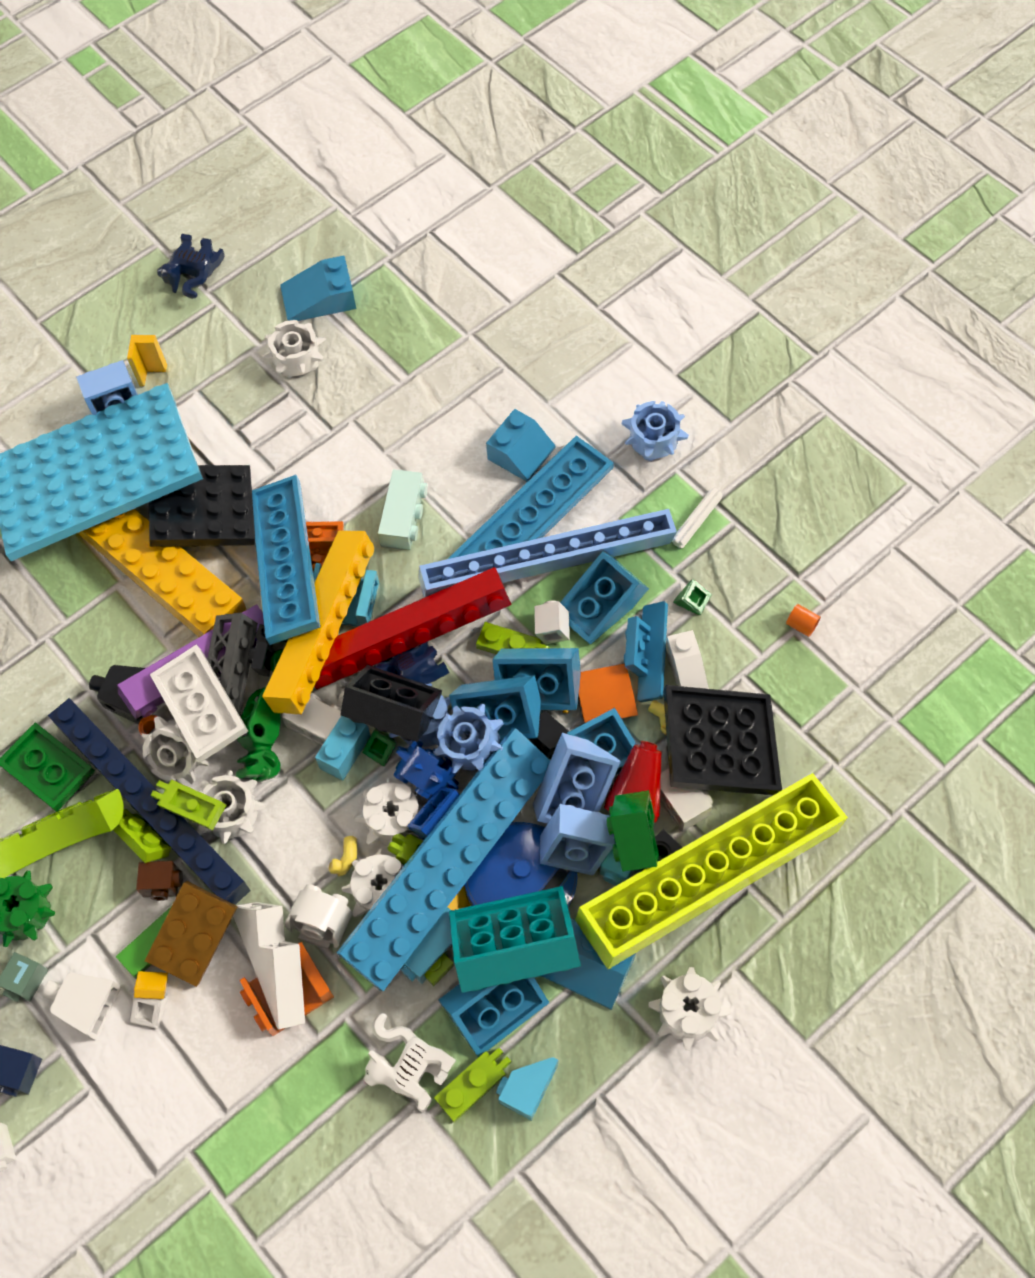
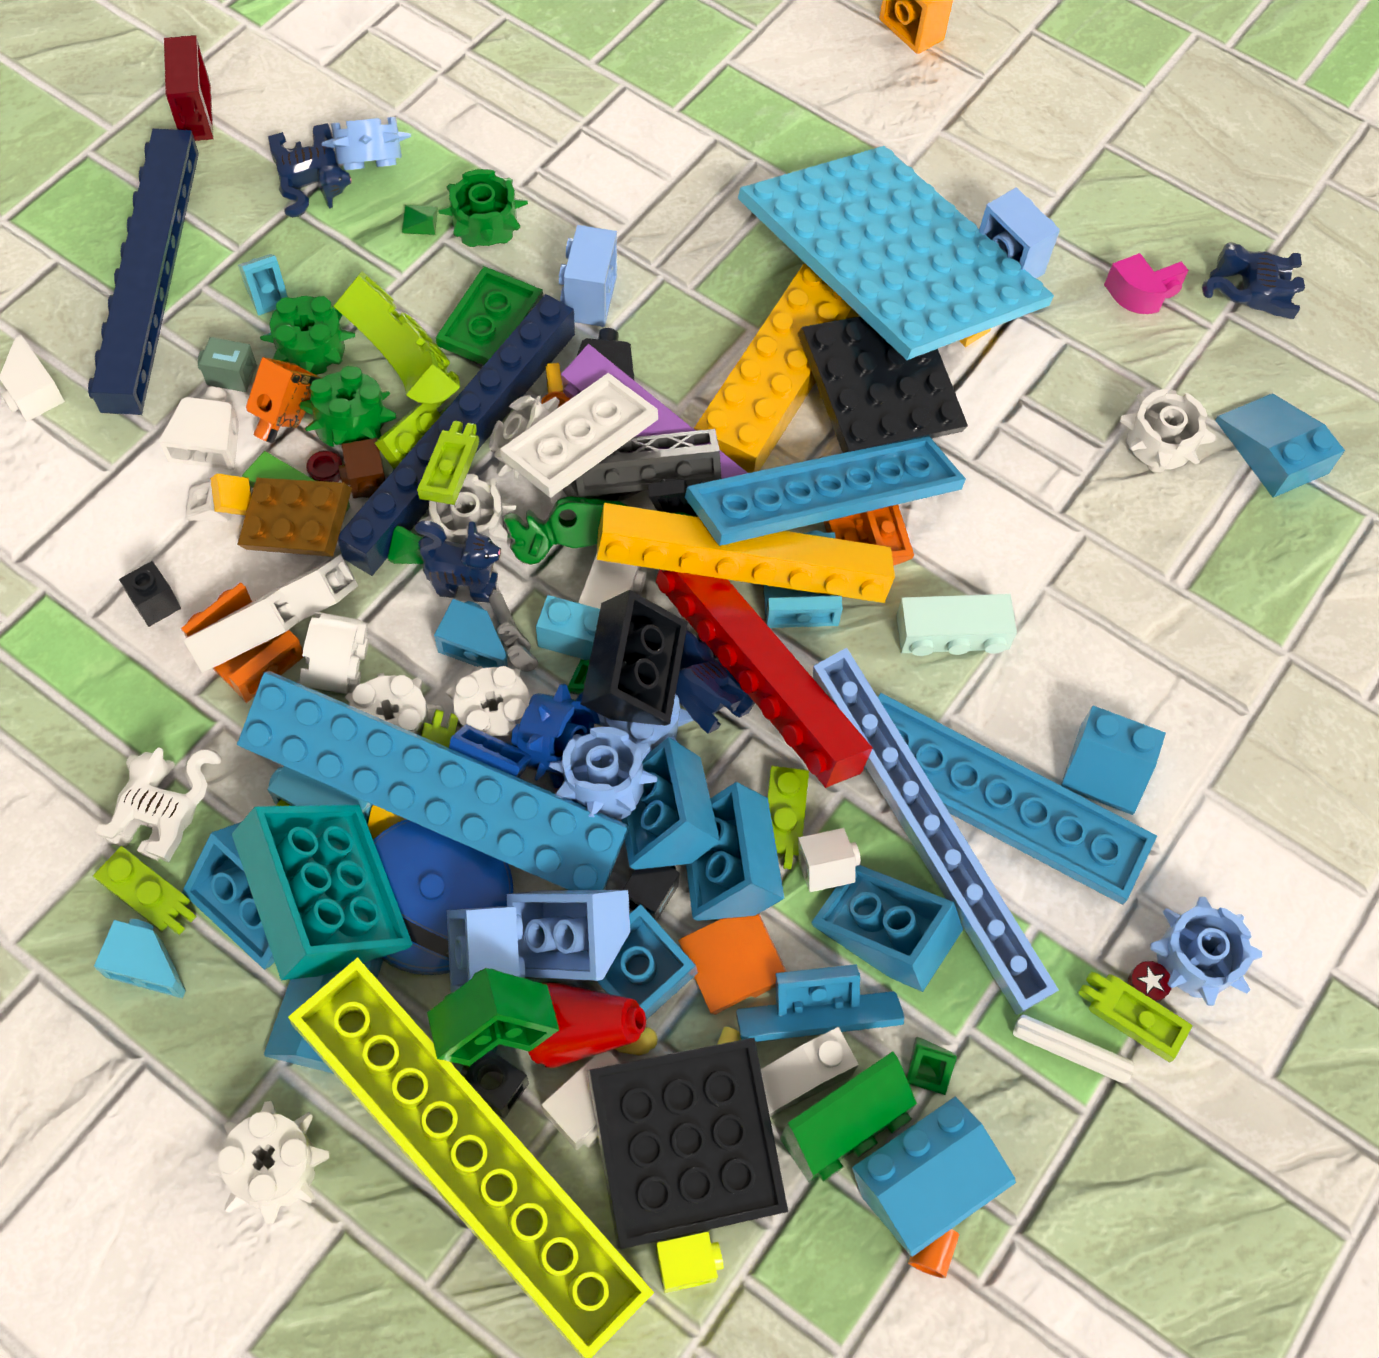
camera: 70 degrees right, 0 degrees up
yellow panel [127,335,167,386] -> none
light yellow arm [329,836,357,876] -> none
none -> black brick [119,561,181,627]
none -> orange torso [246,357,322,443]
none -> green brick [300,366,396,447]
none -> dark red tile [306,451,342,482]
none -> green slope [388,525,423,564]
none -> dark blue animal [415,521,501,603]
none -> dark azure slope [434,599,508,668]
none -> light grey piece [489,593,538,672]
none -> yellow tile [546,363,563,393]
none -> light blue brick [559,225,617,327]
none -> neon yellow brick [656,1232,724,1293]
none -> green slope [780,1051,917,1182]
none -> dark azure slope [852,1096,1016,1257]
none -> lime hinge [1078,972,1193,1063]
none -> dark pink brick [1104,253,1189,314]
none -> dark red tile [1128,961,1171,1003]

